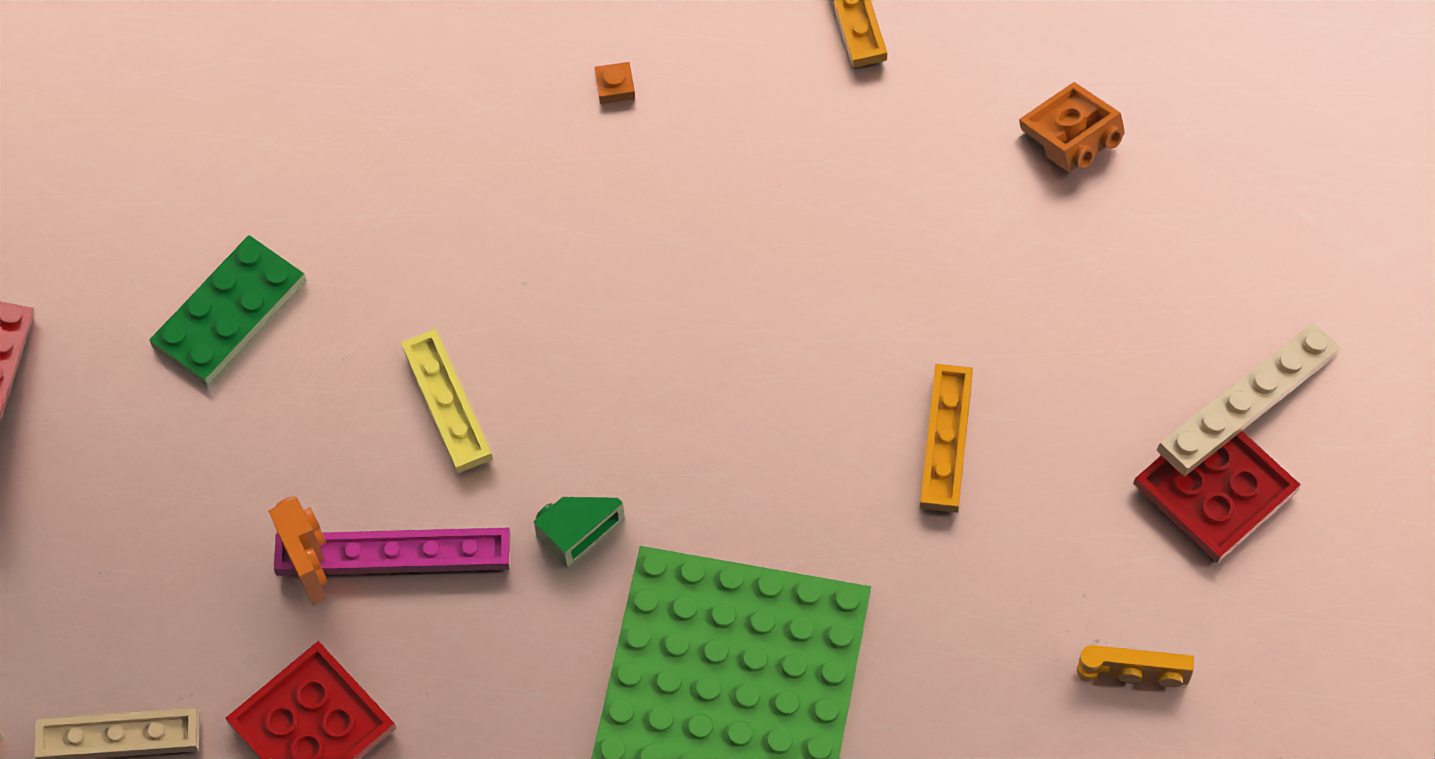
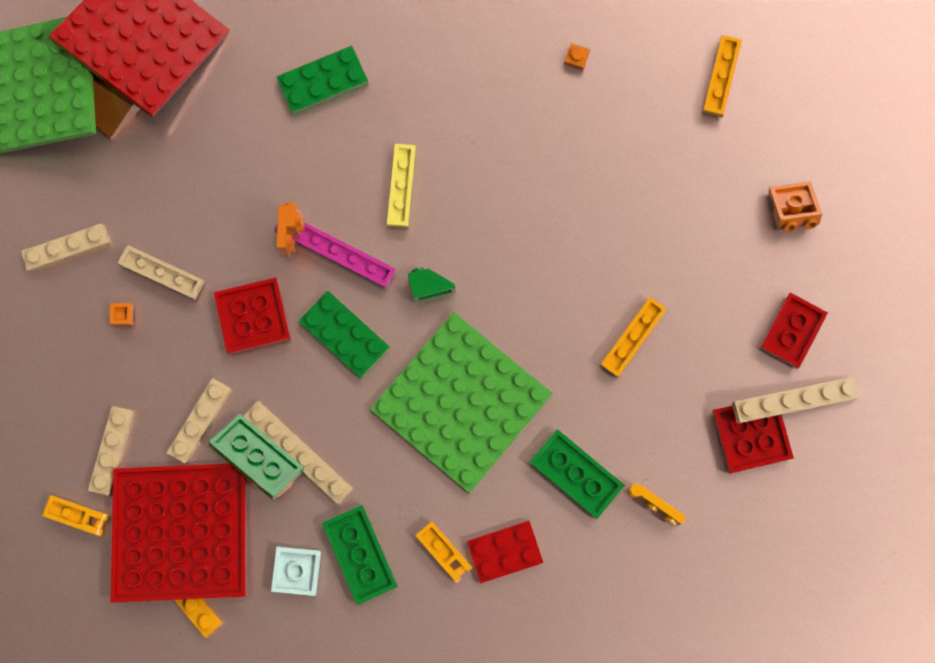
camera: 25 degrees right, 15 degrees up
none -> green plate [298,290,390,379]
none -> green plate [529,429,625,520]
none -> red plate [759,292,828,369]

